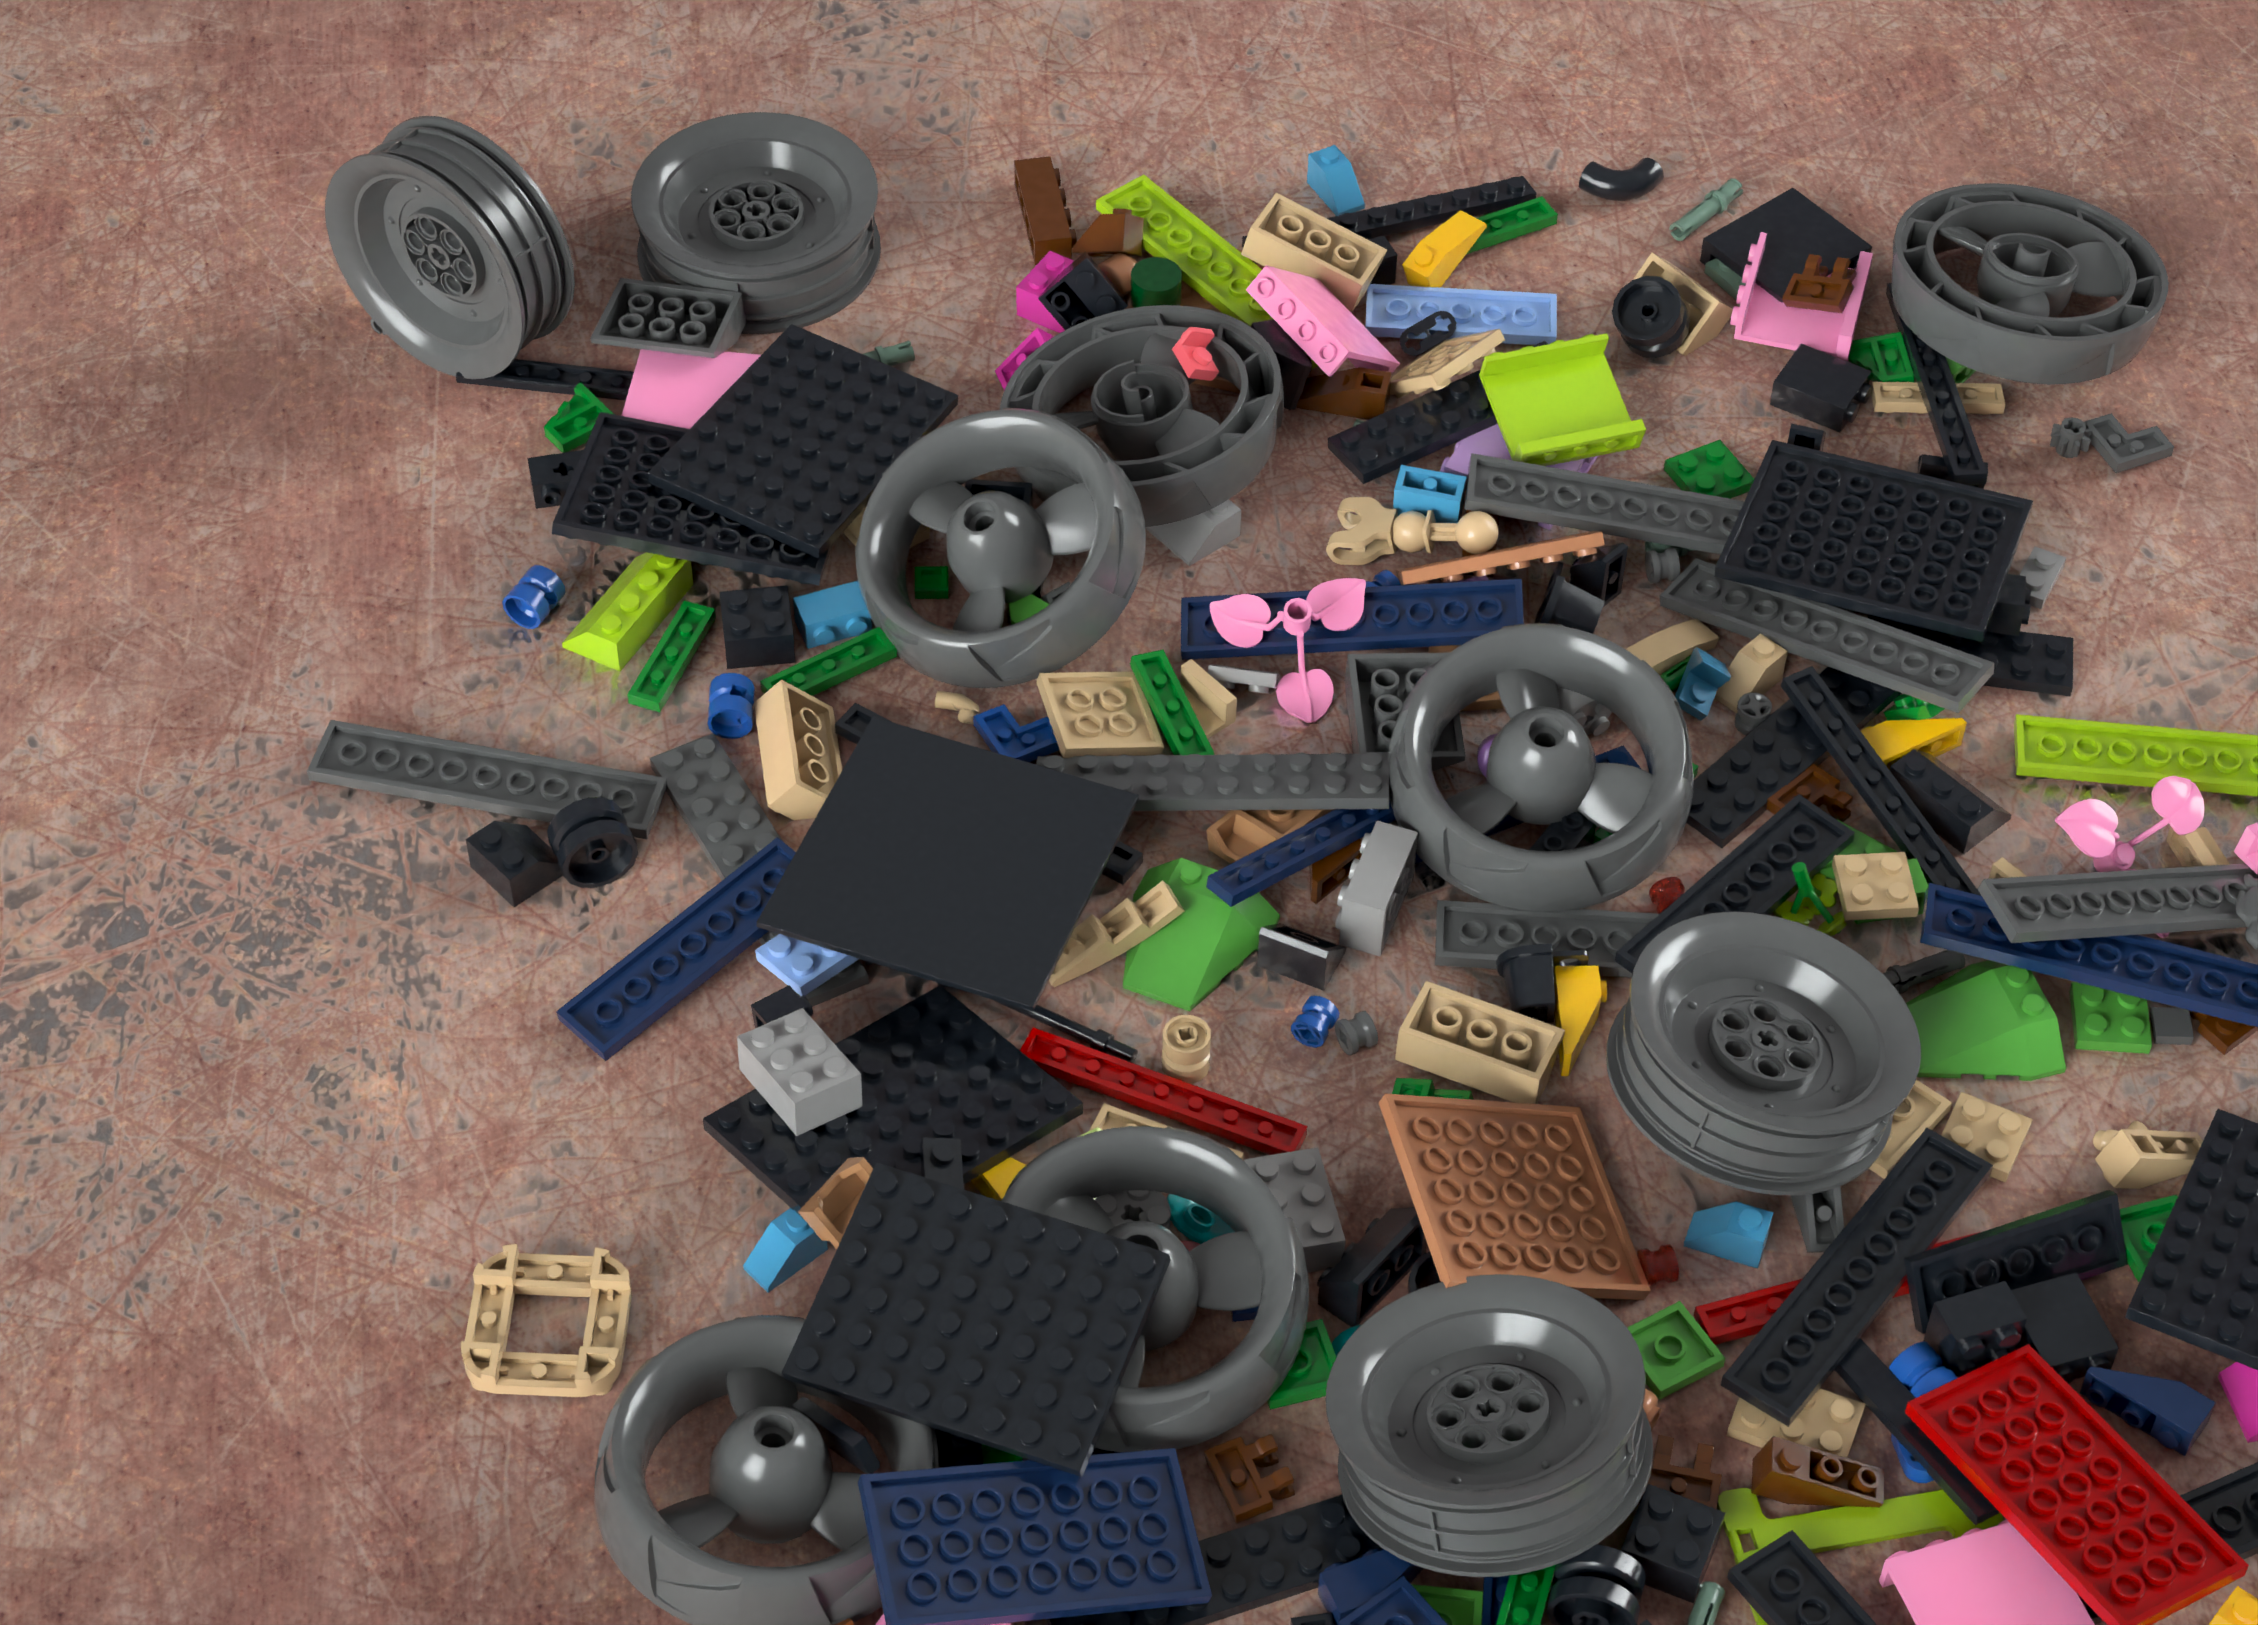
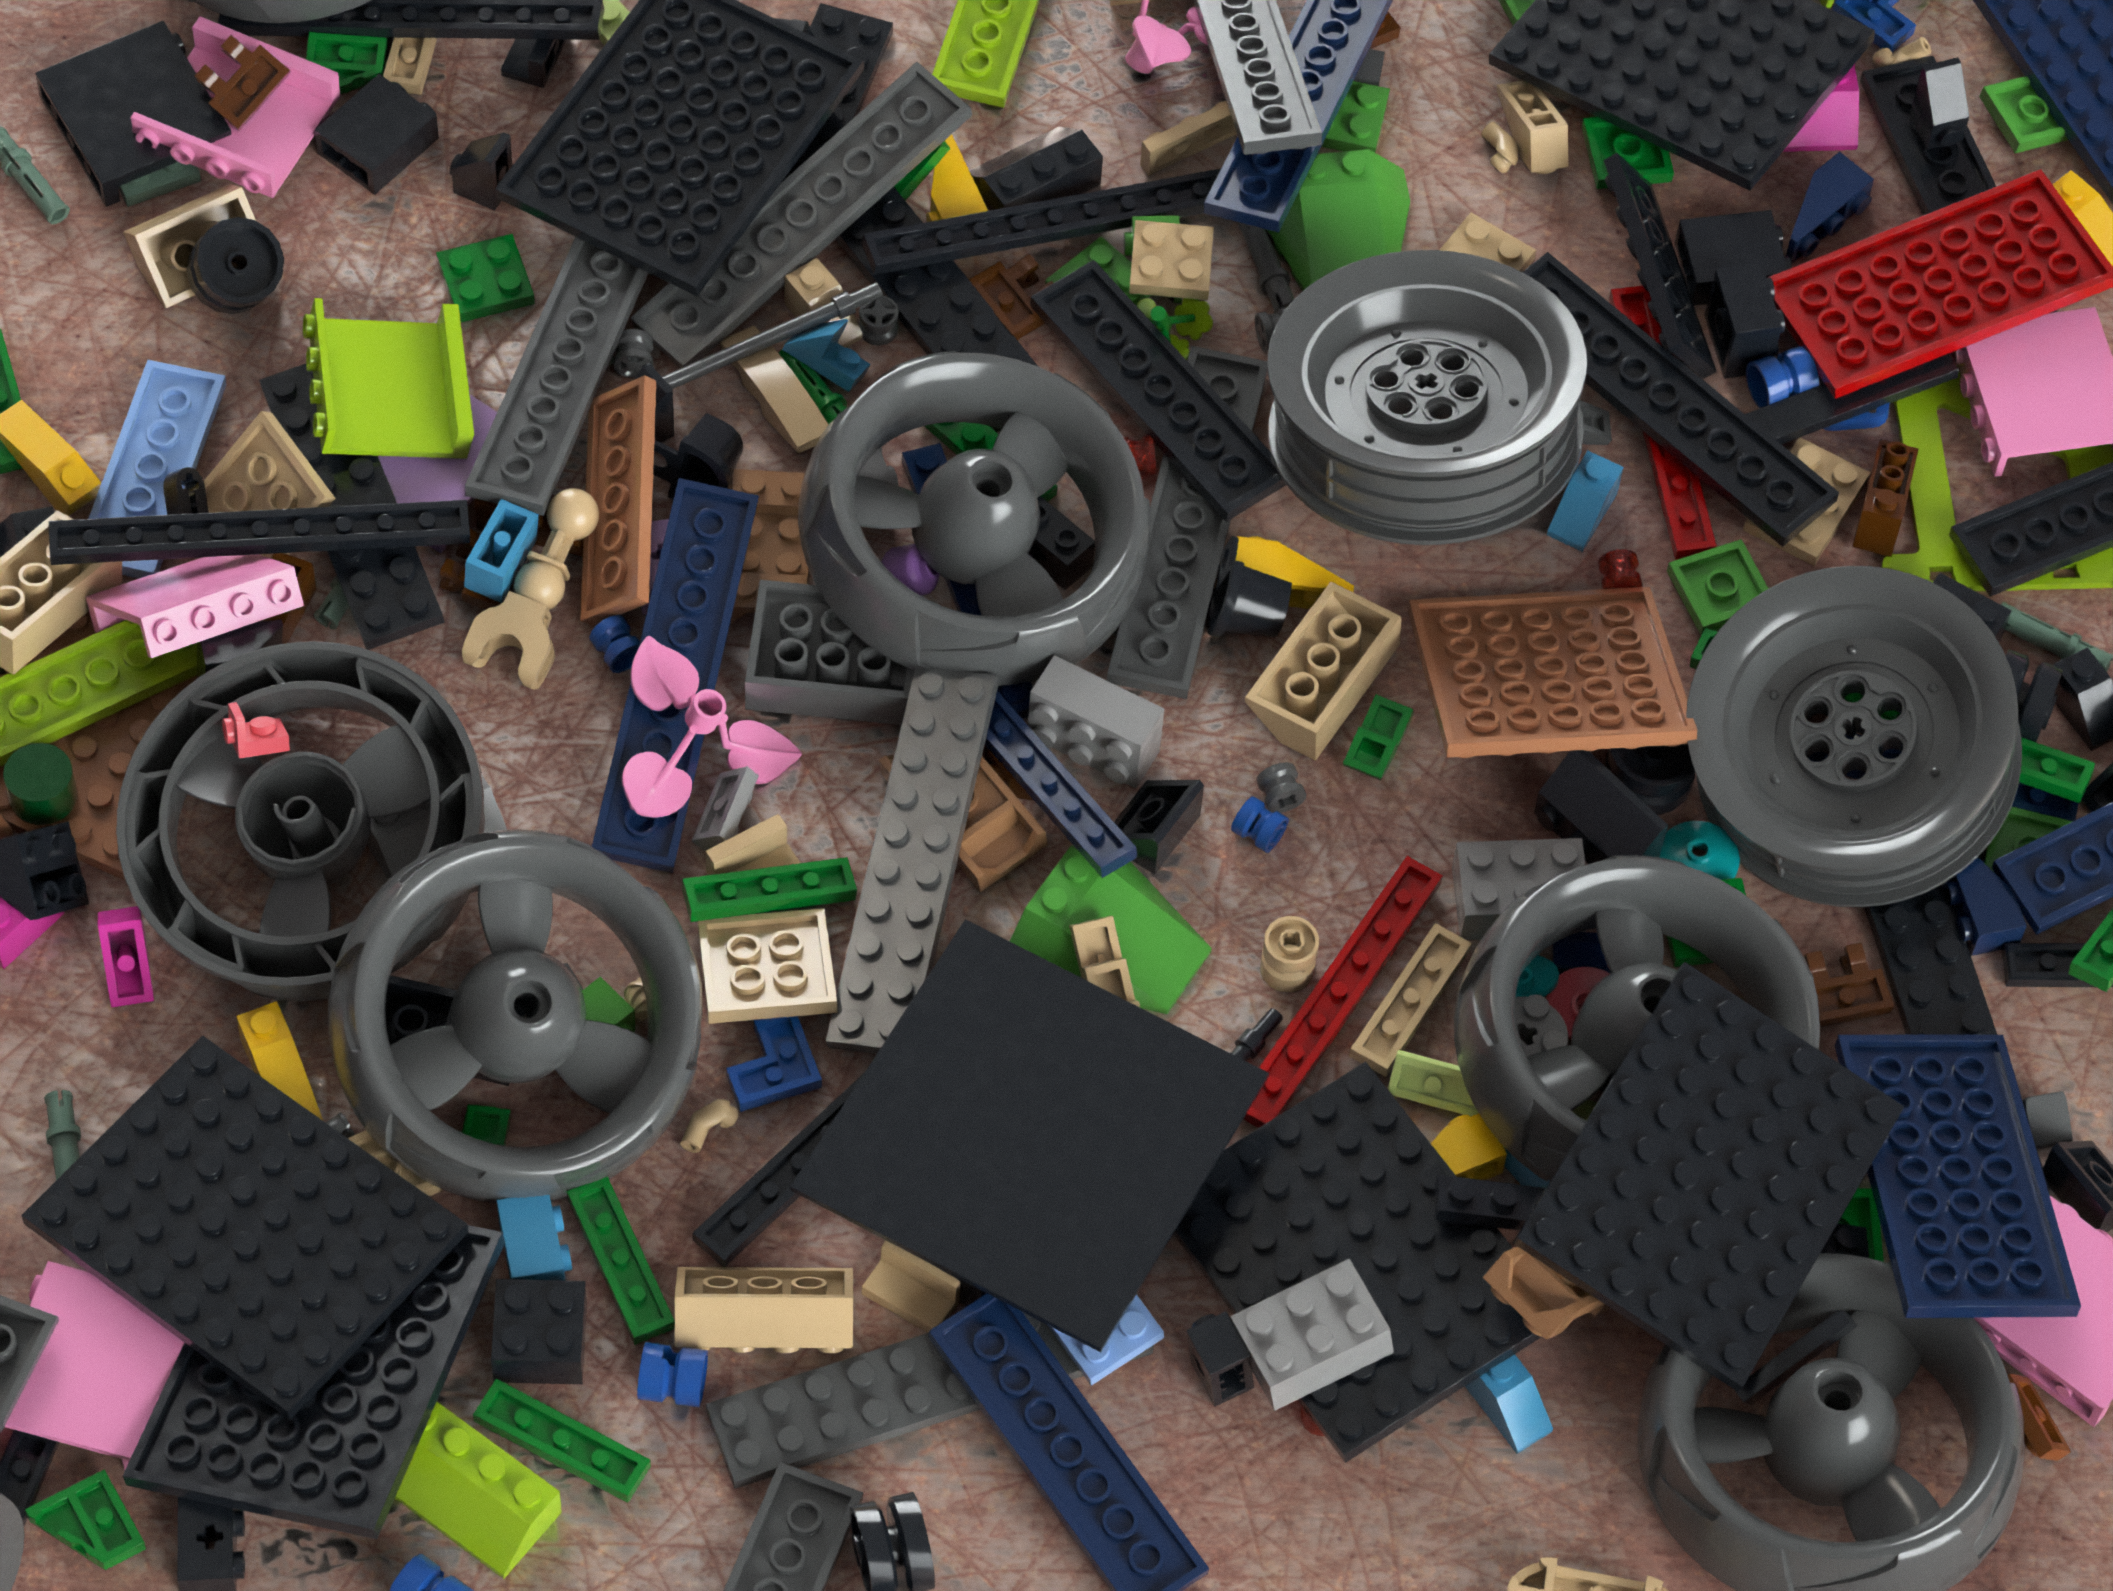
camera: 85 degrees left, 10 degrees up
none -> black plate [48,500,470,565]
none -> dark grey bar [662,282,883,389]

